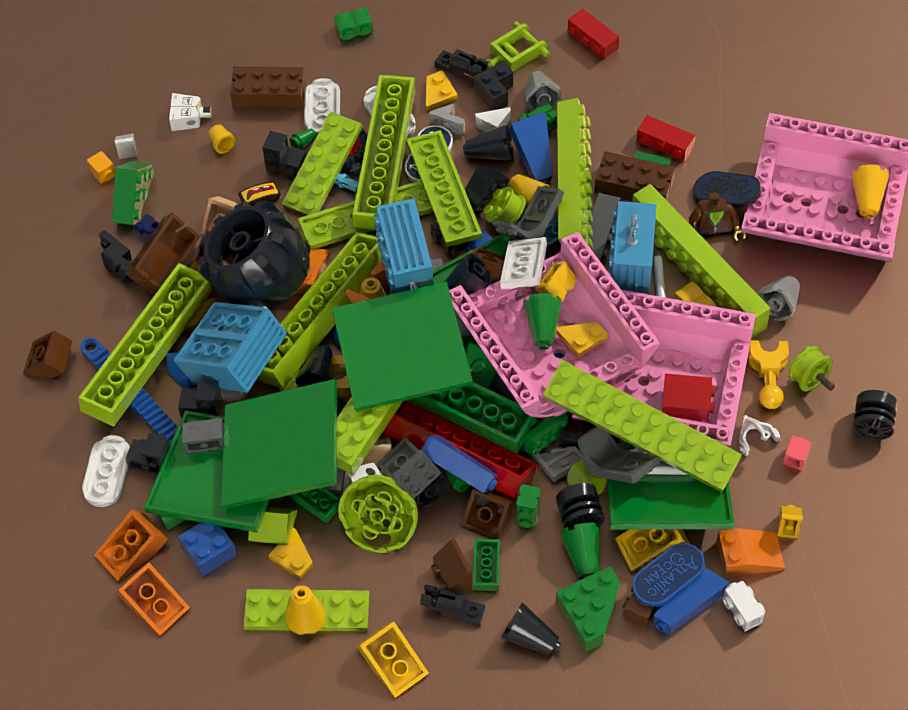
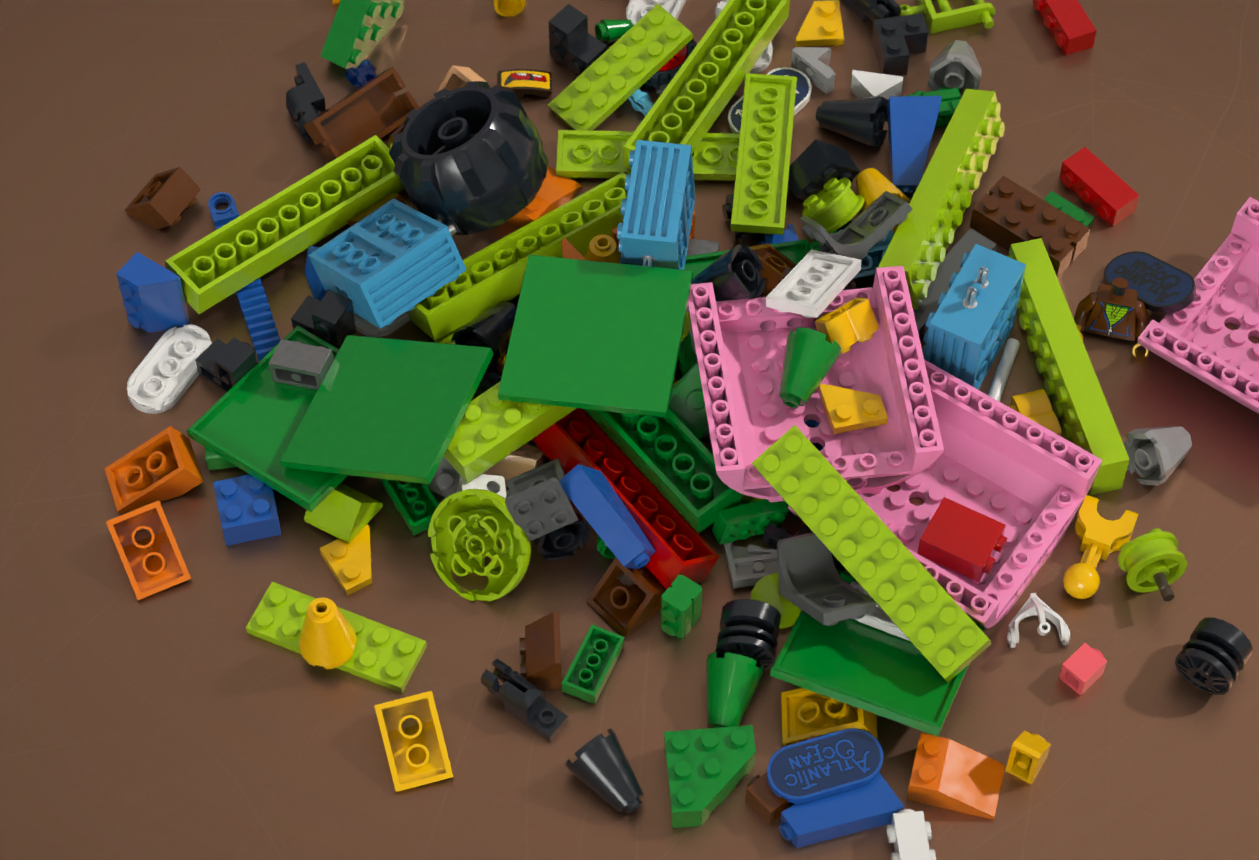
camera: 20 degrees right, 0 degrees up
none -> blue slope [116,252,190,333]

